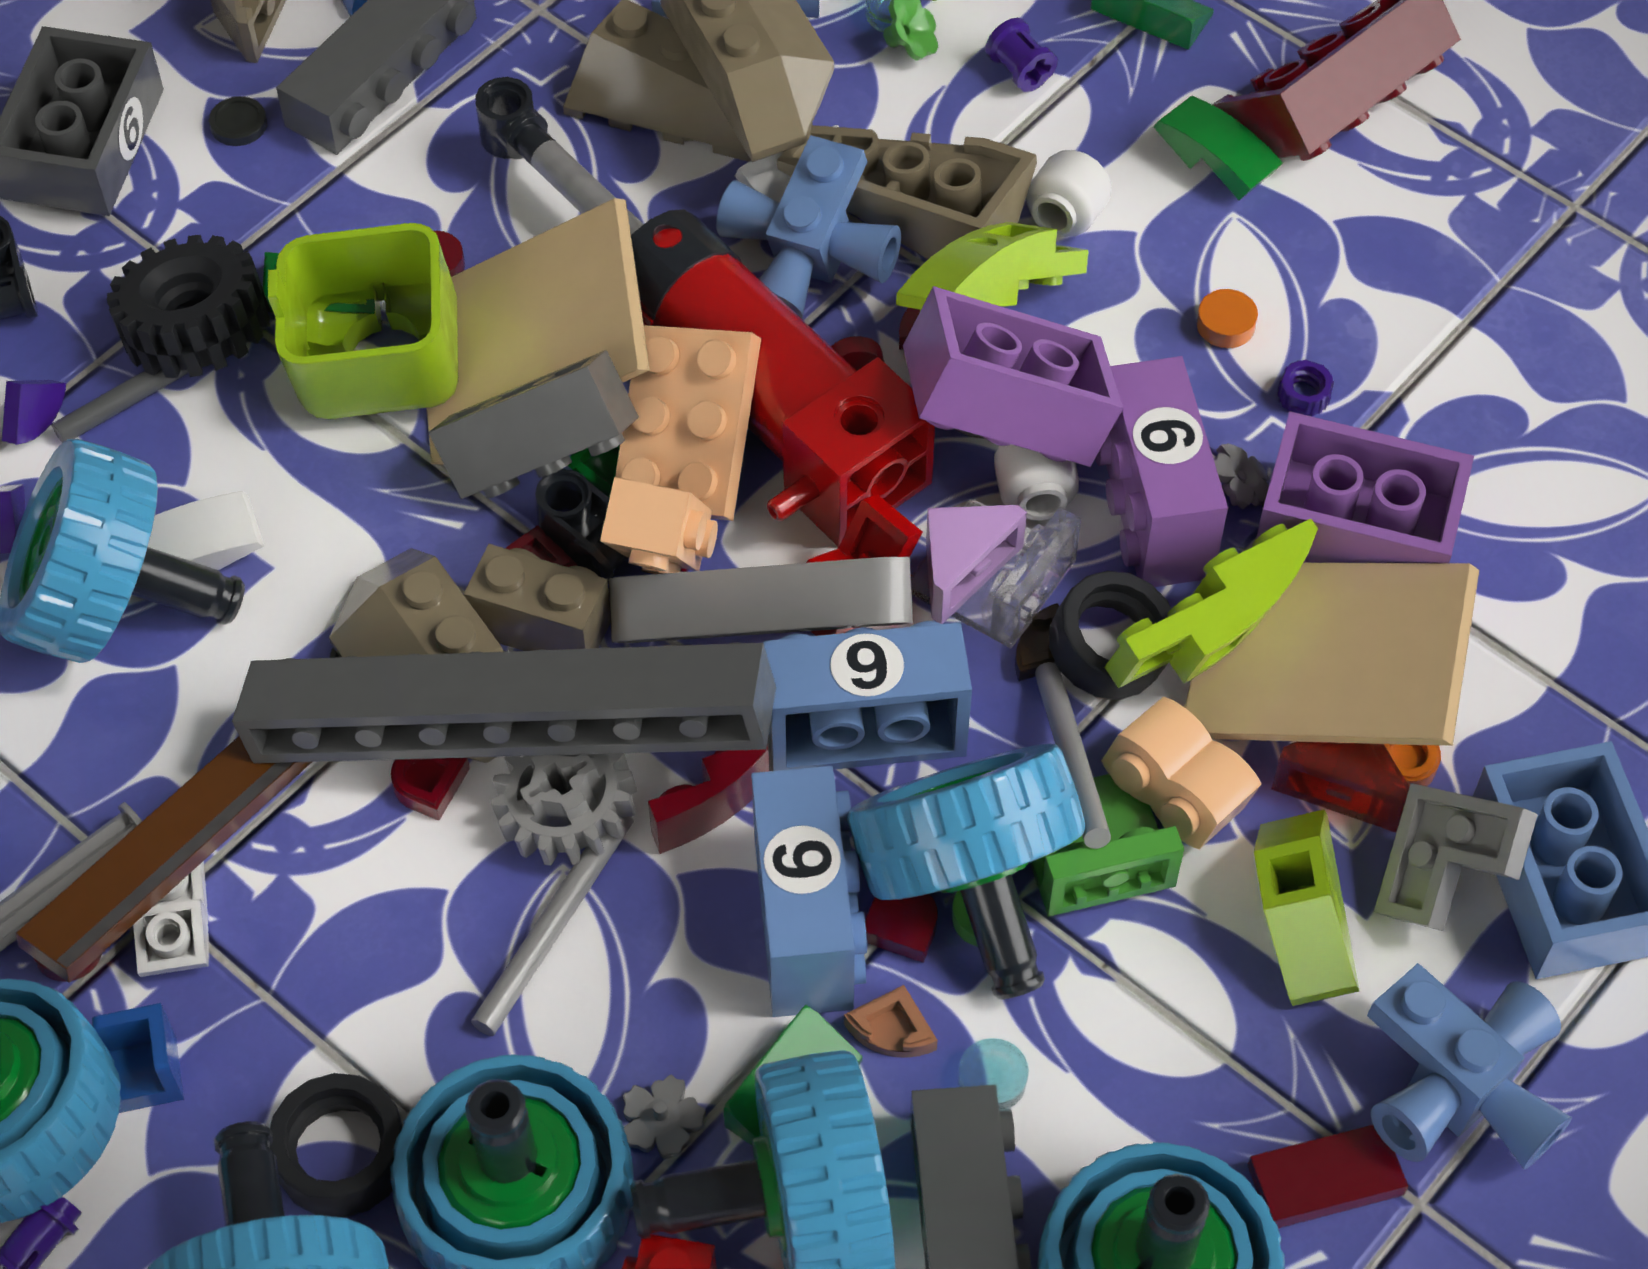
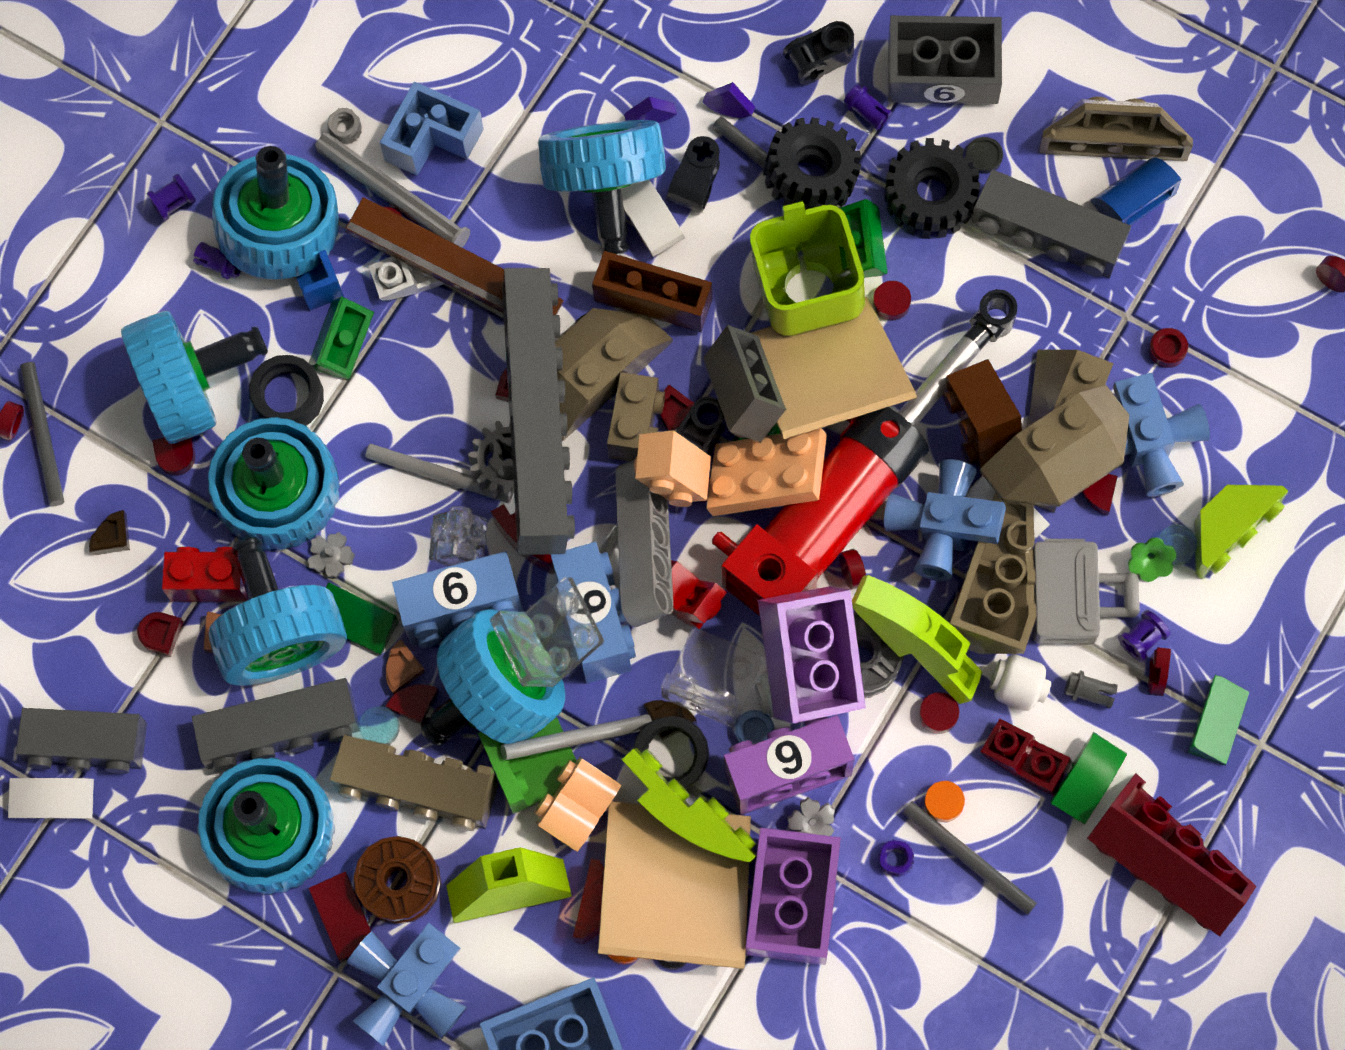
camera: 85 degrees right, 15 degrees up
lavender slope [926,505,1027,624] -> none
light grey plate [1374,783,1538,931] -> none
none -> green slope [309,296,374,380]
none -> dark tan wedge [330,735,499,831]
none -> reddish brown wheel [354,836,442,925]
none -> dark red tile [386,684,439,725]
none -> clear brick [428,506,488,566]
none -> clear bracket [489,577,604,687]
none -> reddish brown brick [592,251,713,332]
none -> black piece [666,136,720,213]
none -> medium blue tile [735,710,774,744]
none -> dark purple pin [844,84,892,130]
none -> black tyre [884,138,980,239]
none -> dark grey bar [902,801,1037,916]
none -> dark red tile [919,692,960,734]
none -> reddish brown brick [943,359,1022,476]
none -> dark red slope [980,718,1072,796]
none -> light grey piece [1033,539,1140,644]
none -> dark grey pin [1064,670,1118,709]
none -> dark red tile [1148,647,1171,696]

